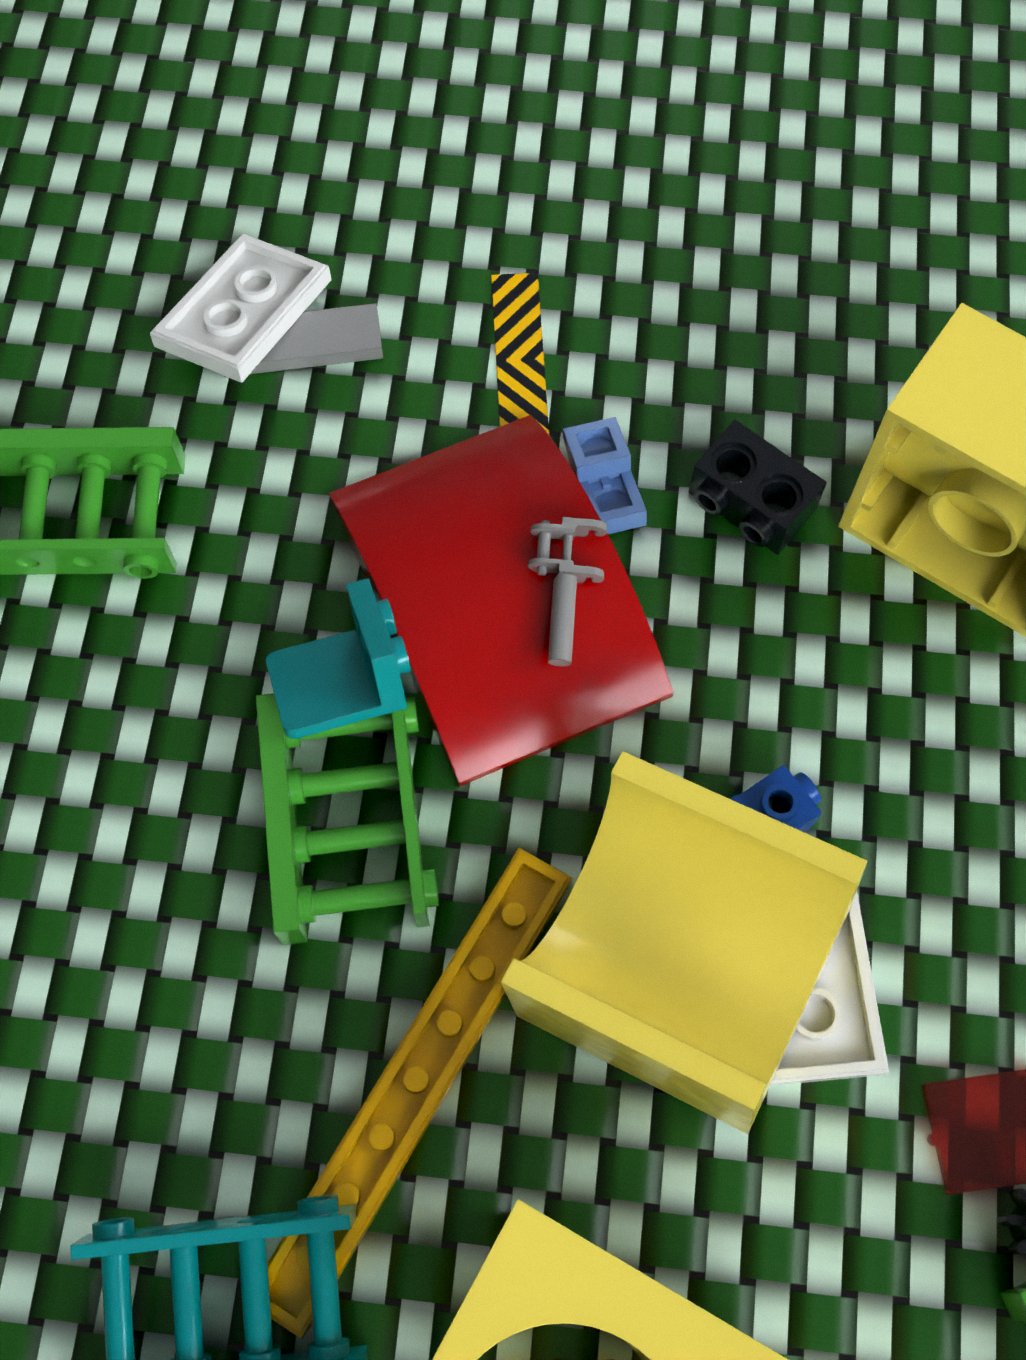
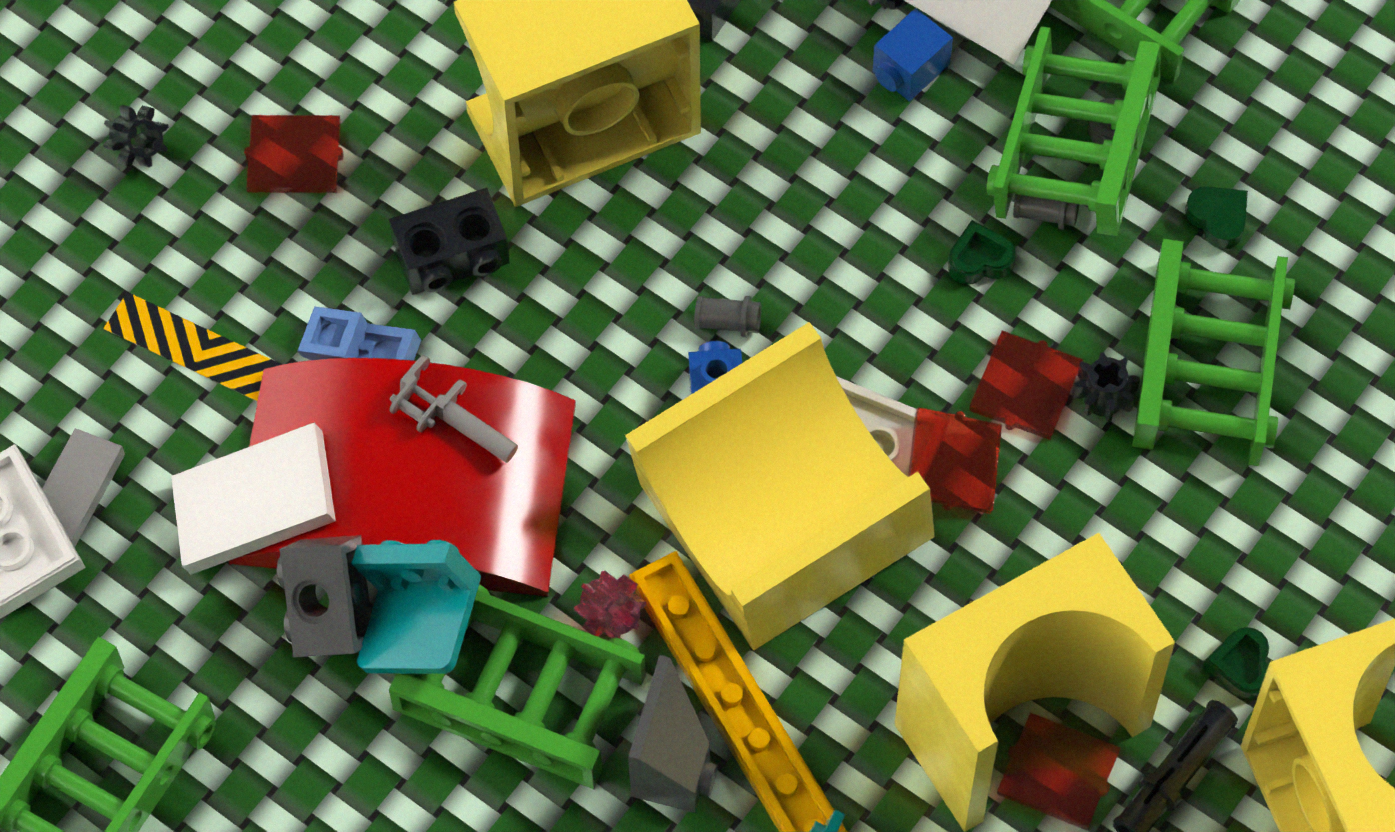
camera: 60 degrees left, 5 degrees down
none -> black gear [103,105,169,167]
none -> white tile [171,423,336,574]
none -> clear red piece [244,115,344,193]
none -> dark grey brick [277,535,371,657]
none -> clear pink gear [574,570,646,638]
none -> dark grey slope [628,655,717,813]
none -> dark grey pin [694,296,762,338]
none -> clear red piece [908,407,1002,514]

